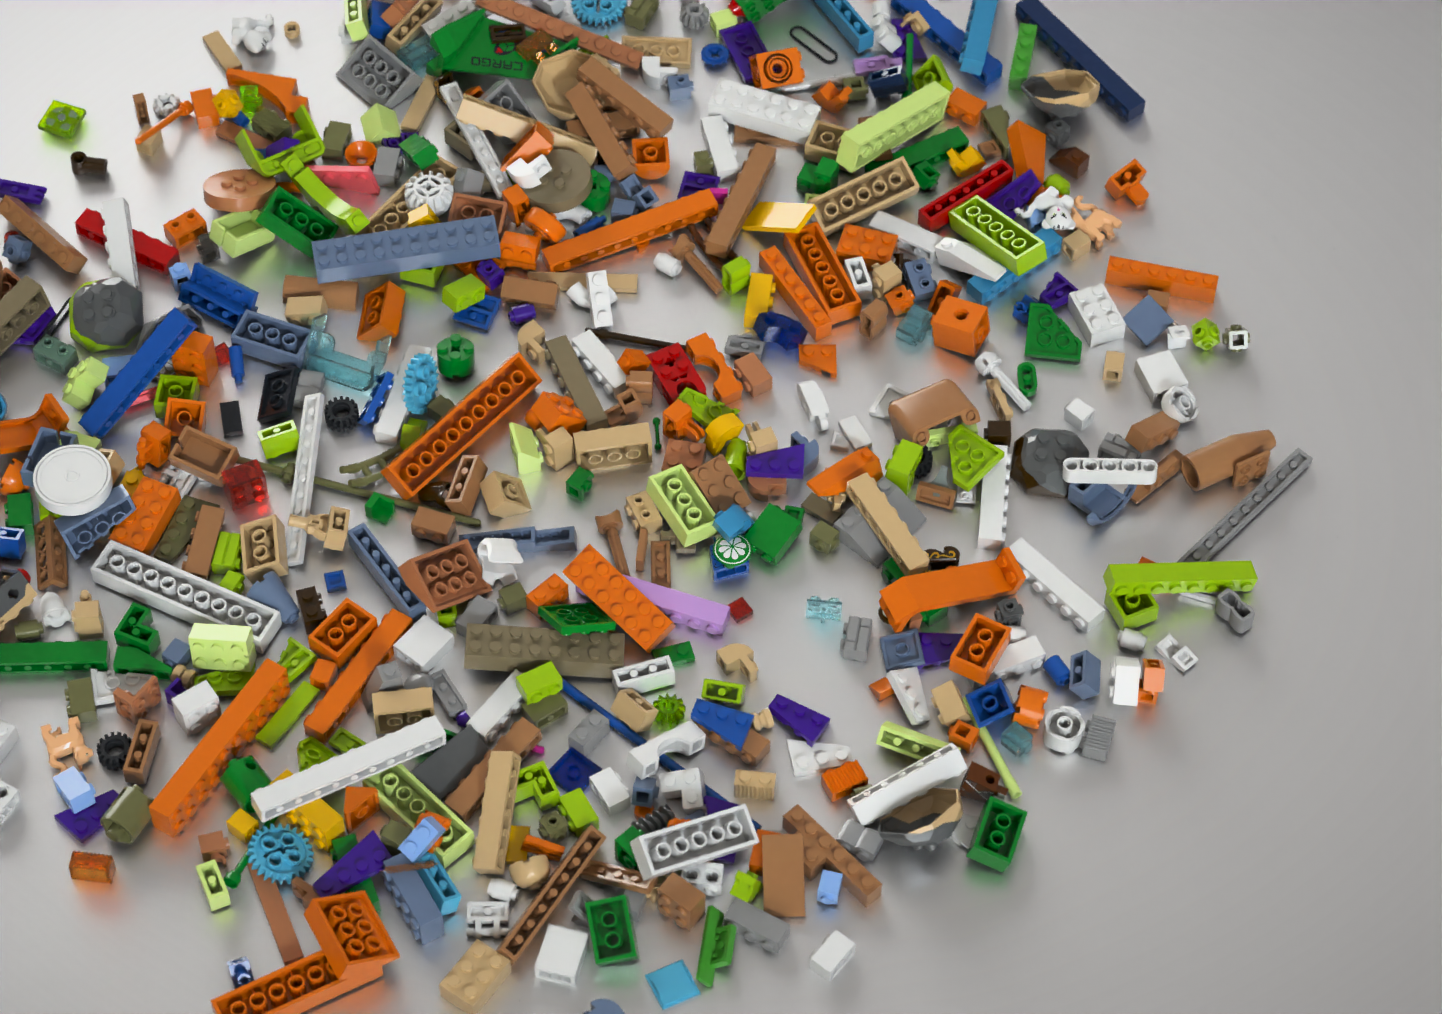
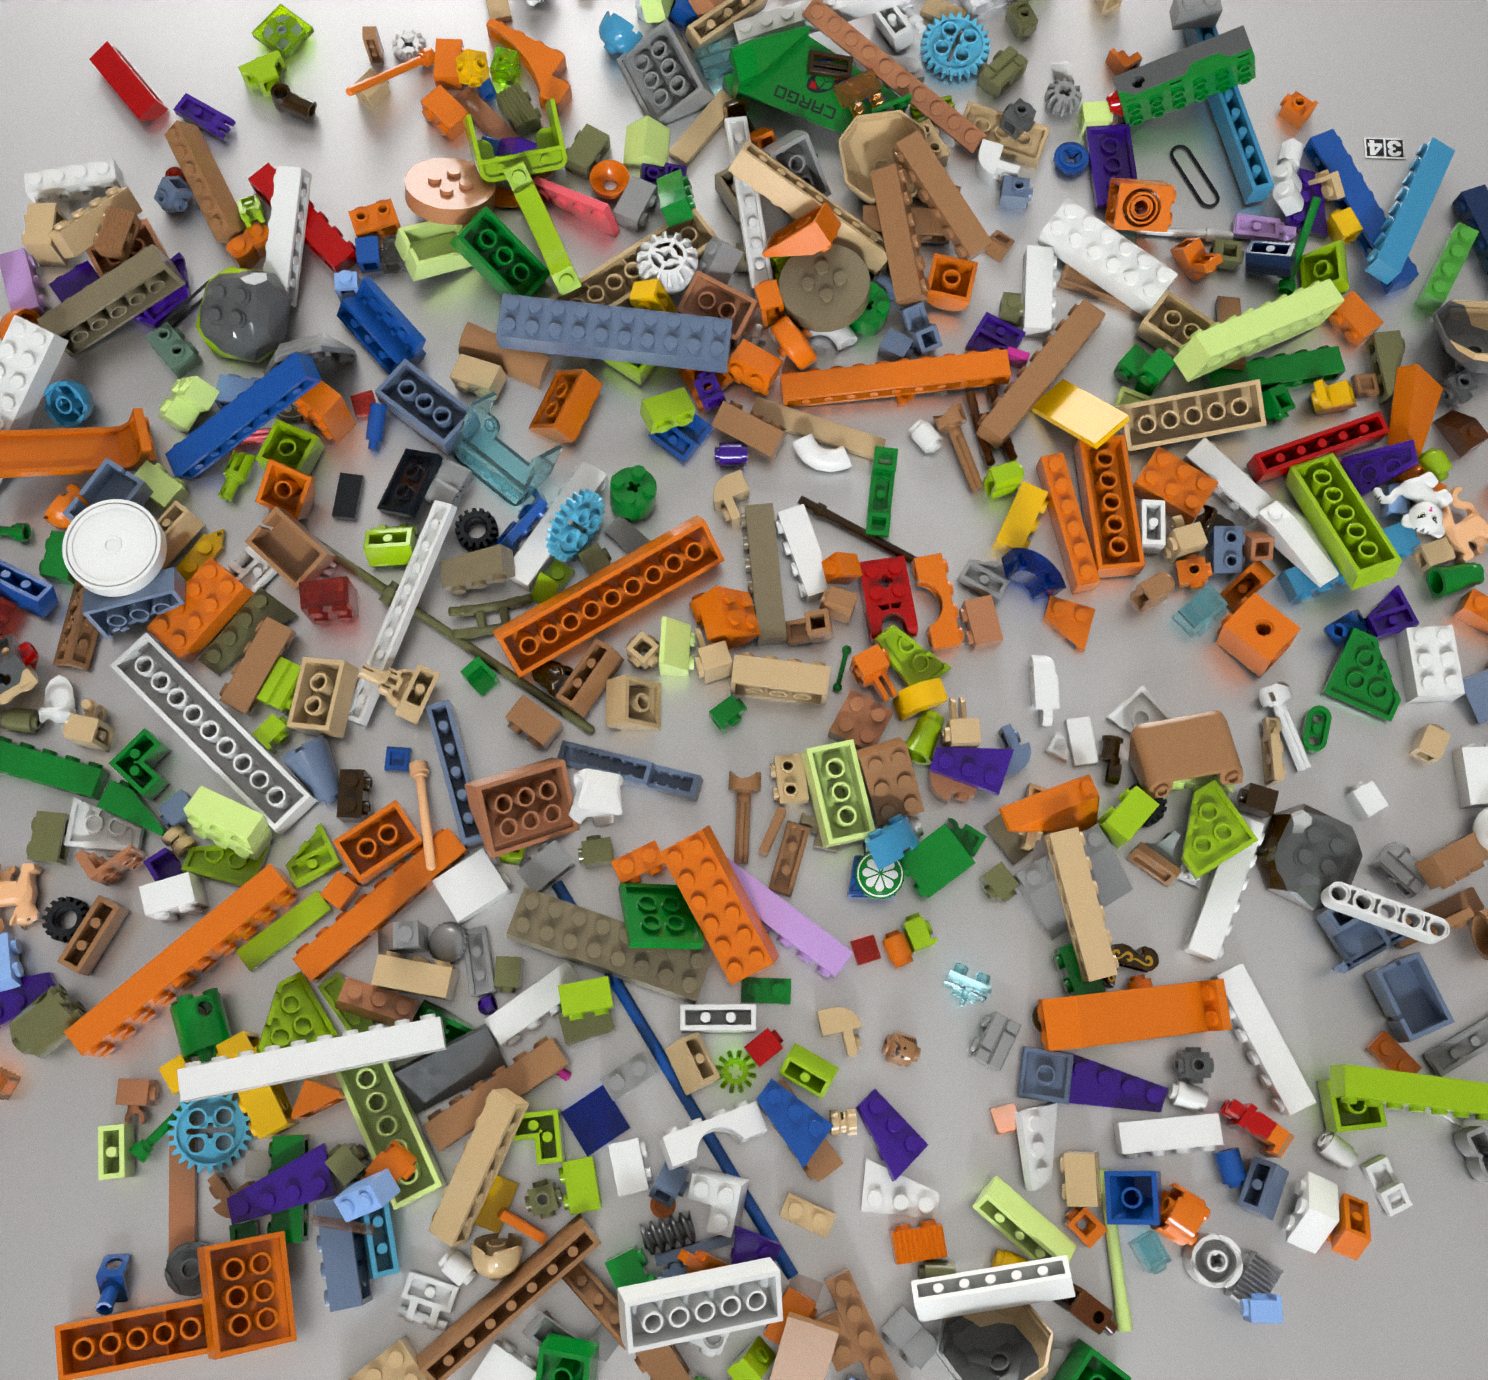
camera: 15 degrees right, 20 degrees up
orange brick [136,420,171,470] -> none
white brick [506,154,552,189] -> none
blue cylinder [573,215,607,237] -> none
white brick [585,270,613,329] -> none
orange brick [949,613,1012,686] -> none
none -> dark grey tile [164,1241,208,1296]
none -> lime arm [218,450,256,502]
none -> orange brick [225,221,269,269]
none -> lime hinge [236,193,265,228]
none -> lime brick [238,50,287,96]
none -> white tile [244,1151,272,1178]
none -> nougat brick [335,977,419,1027]
none -> blue brick [355,235,384,273]
none -> light nougat piece [409,760,436,871]
none -> orange brick [420,85,469,141]
none -> dark tan brick [439,544,515,595]
none -> olive brick [494,956,524,993]
none -> dark azure cylinder [599,11,643,55]
none -> light grey tile [604,517,650,554]
none -> tan brick [626,631,660,670]
none -> red brick [744,1028,783,1068]
none -> green slope [865,446,898,537]
none -> orange brick [882,930,914,968]
none -> medium nougat head [882,1031,921,1068]
none -> lime brick [901,912,938,953]
none -> medium nougat slope [984,230,1015,262]
none -> dark grey brick [999,98,1036,140]
none -> dark brown connector [1099,735,1124,785]
none -> red hips [1218,1099,1295,1158]
none -> light blue brick [1239,1293,1283,1324]
none -> nougat brick [1242,530,1275,561]
none -> yellow brick [1326,207,1363,244]
none -> sand blue piece [1364,952,1455,1043]
none -> green plant [1426,562,1485,598]

